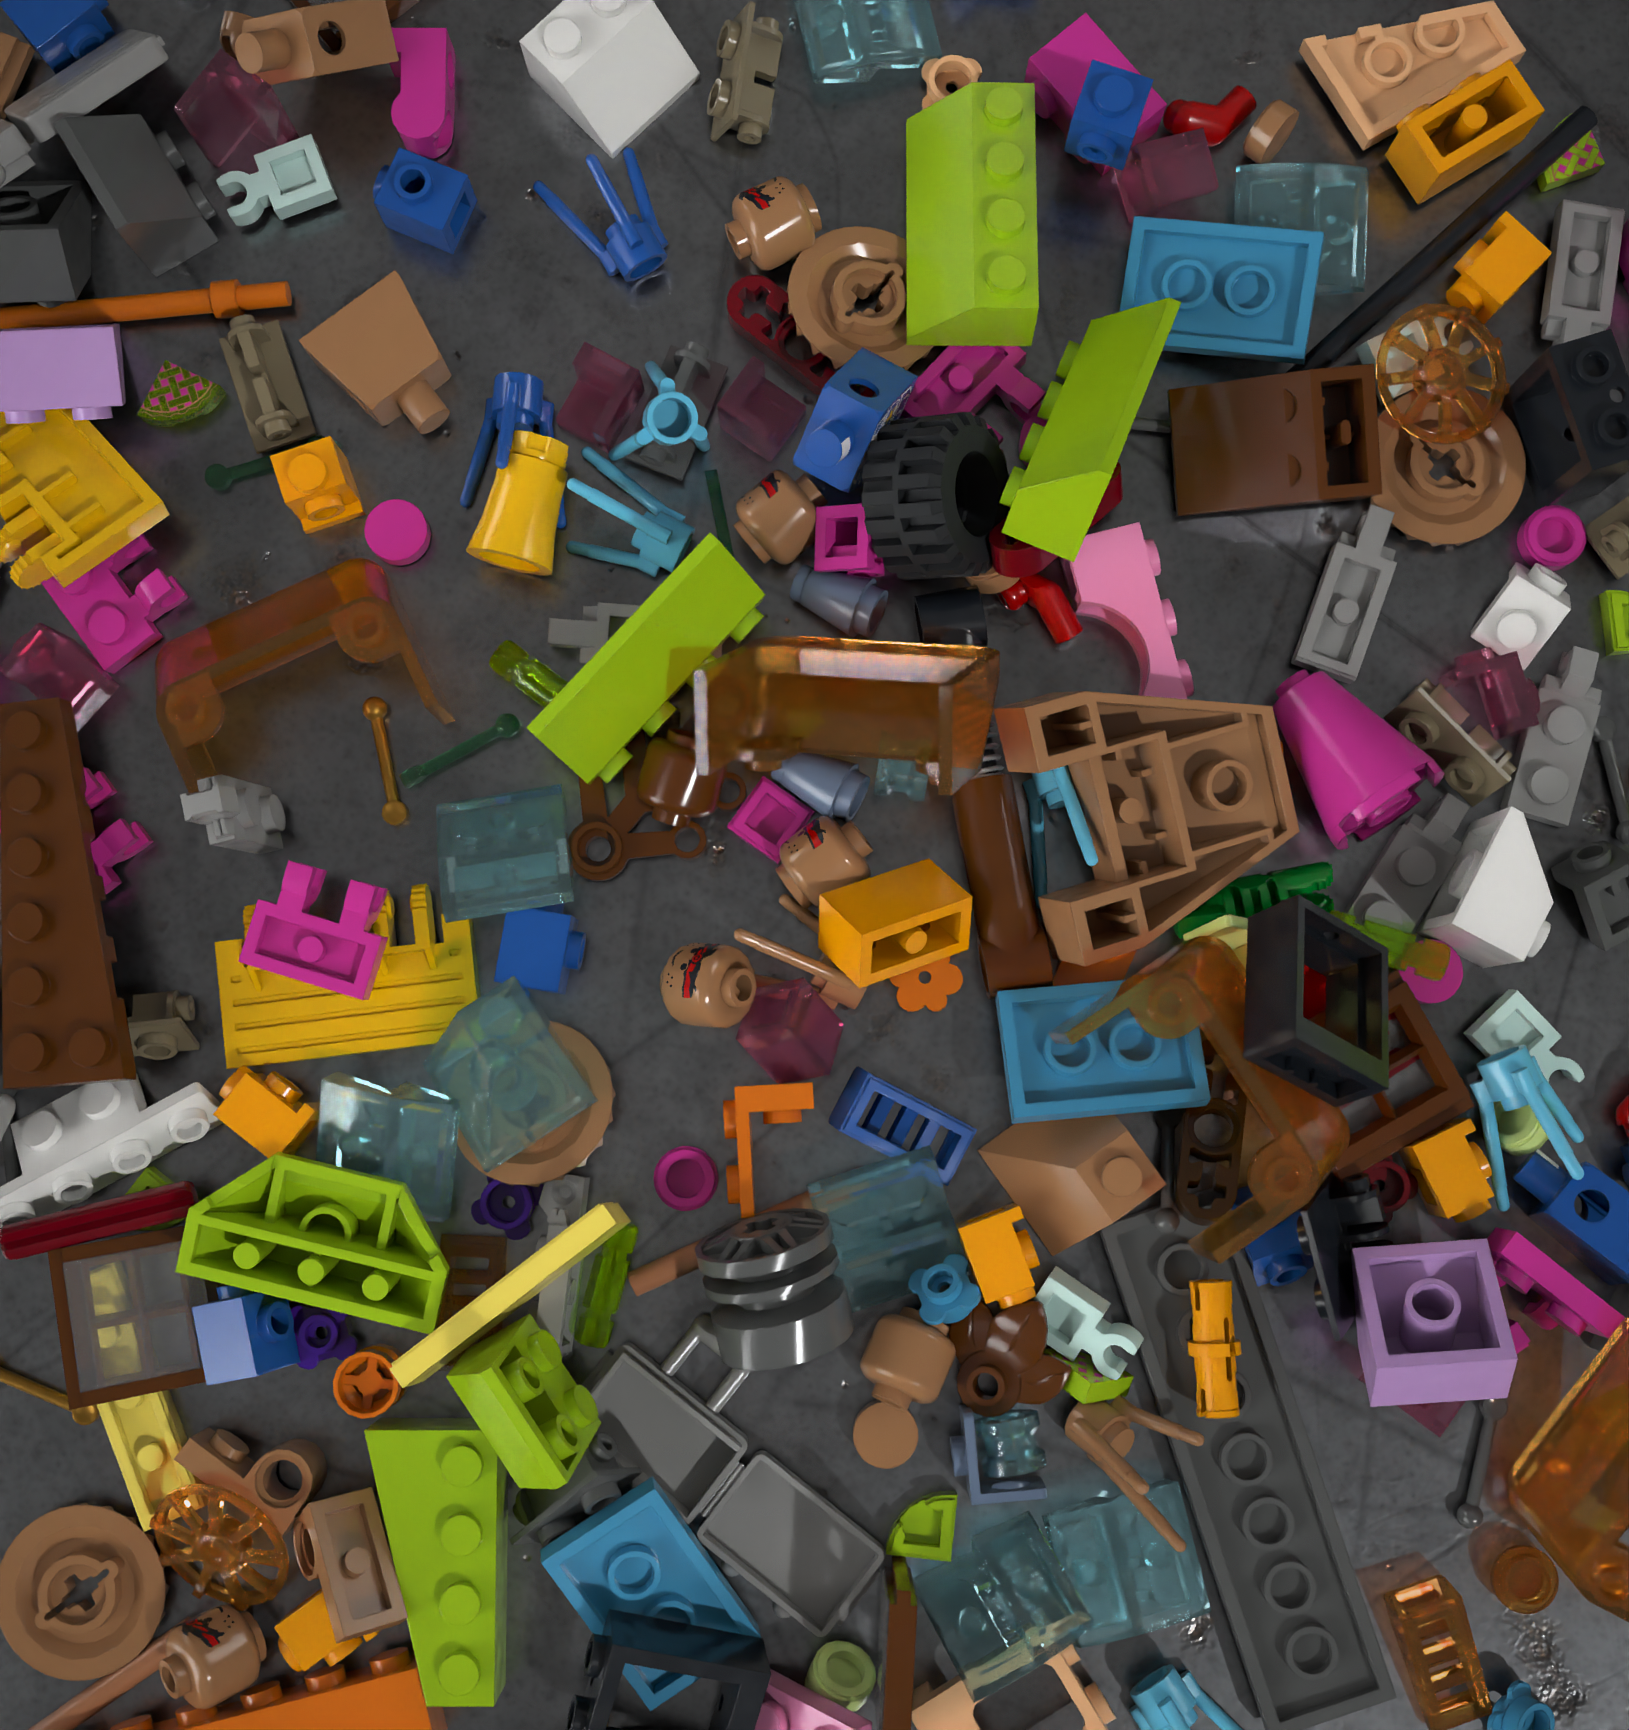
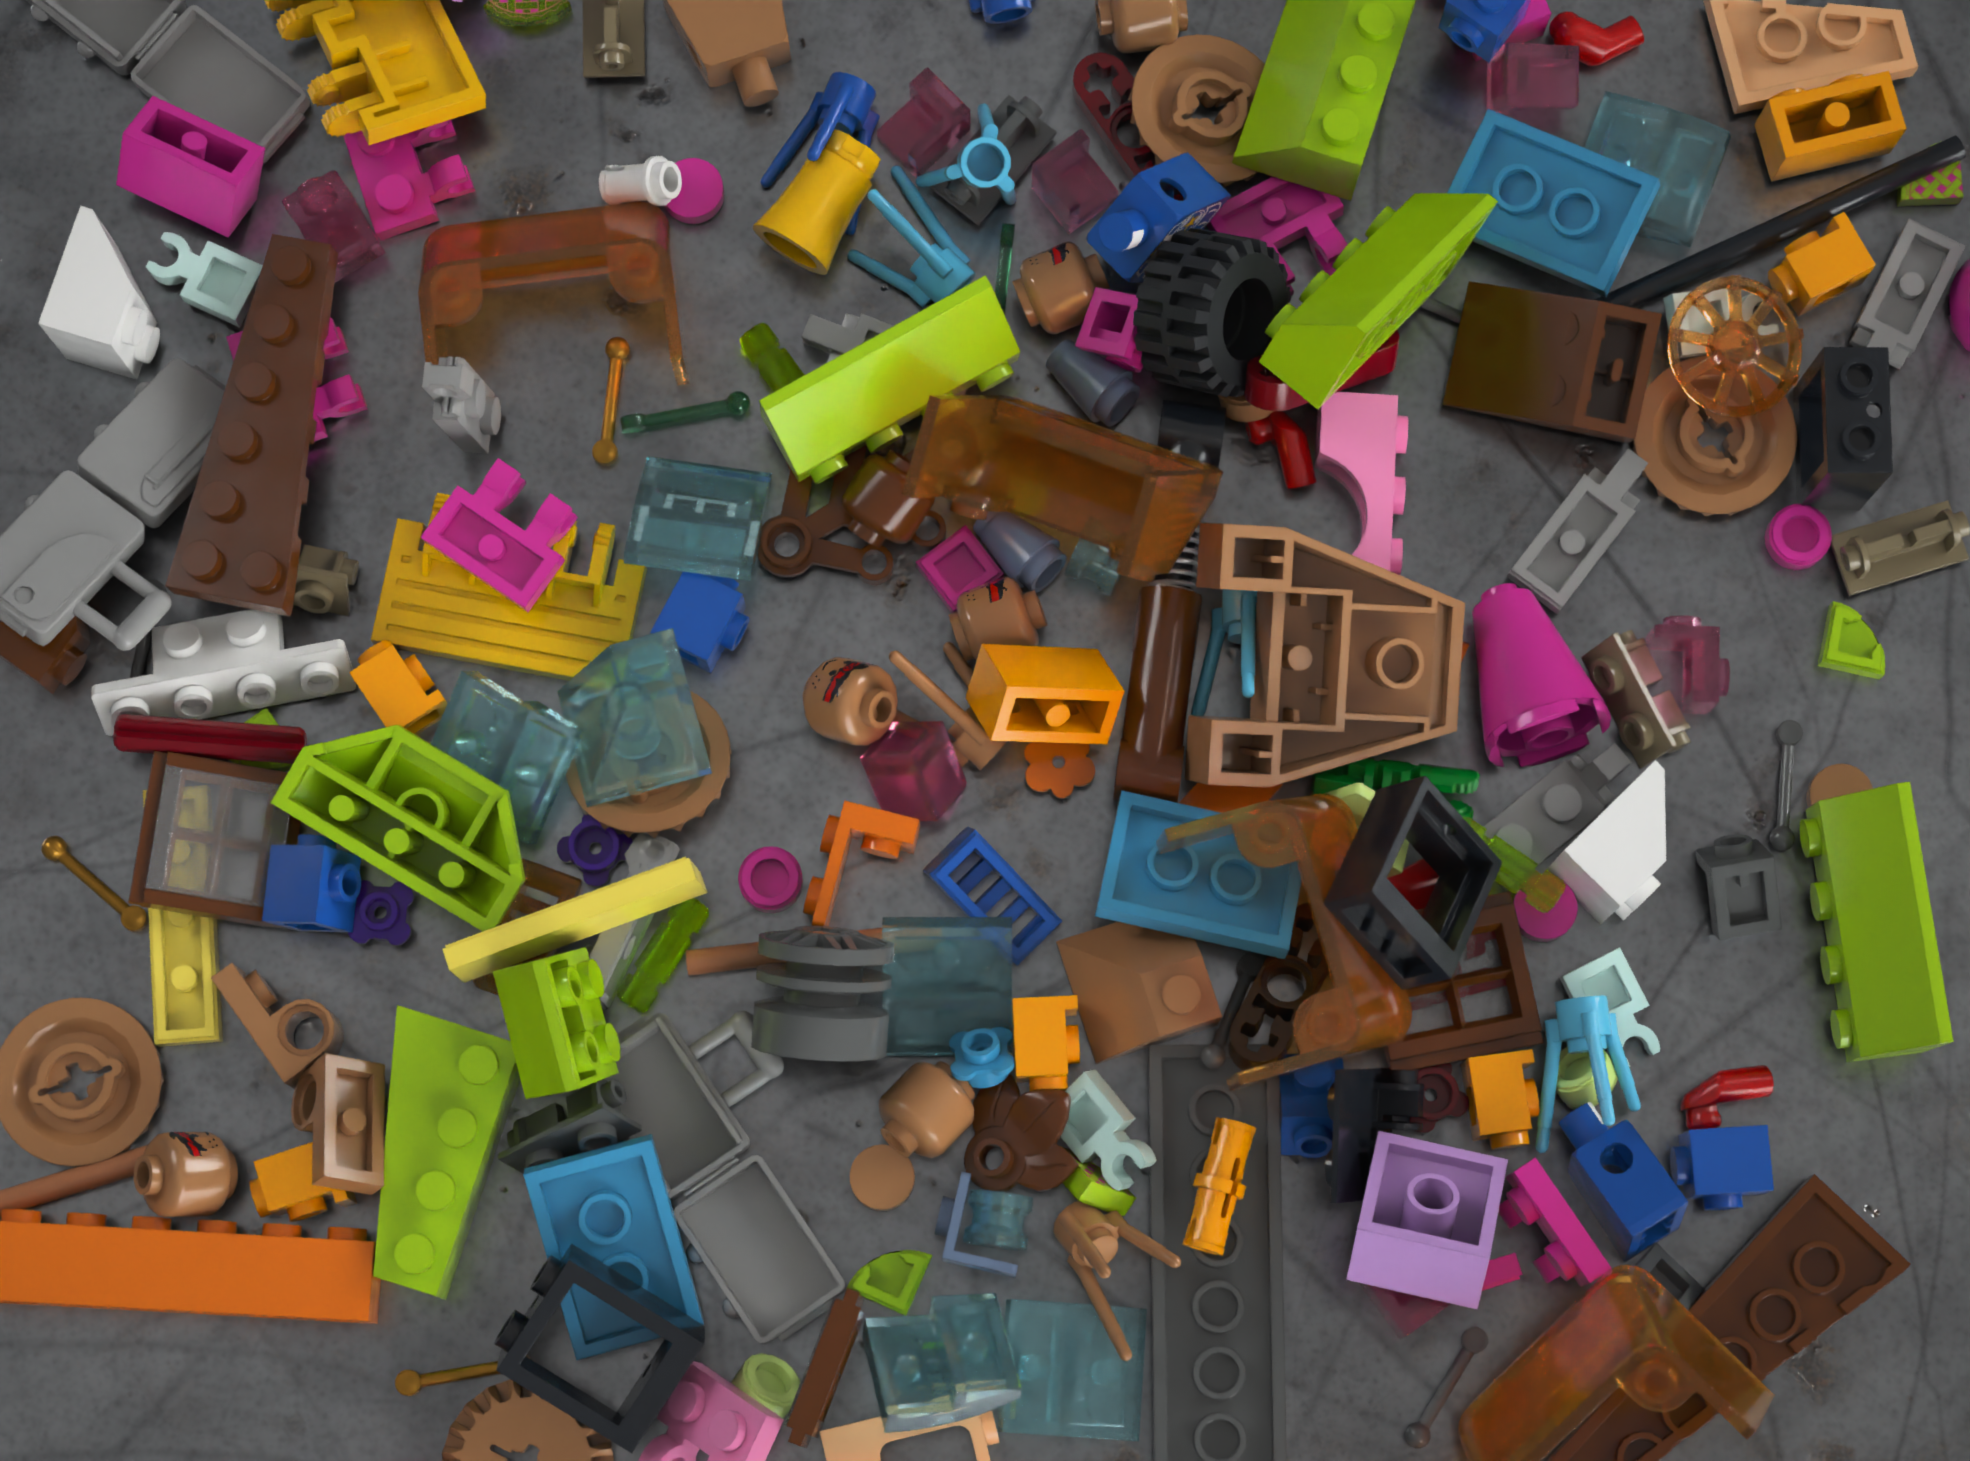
camera: 15 degrees right, 5 degrees down
clear orange wheel [149,1484,289,1611] -> none
clear green hinge [205,435,325,491] -> none
light orange brick [270,436,366,534] -> none
orange wheel [333,1344,408,1419] -> none
medium nougat tile [1243,99,1299,166] -> none
white bracket [1470,562,1571,670] -> none
light grey hinge [1500,646,1602,828] -> none
none -> white pin [599,156,682,206]

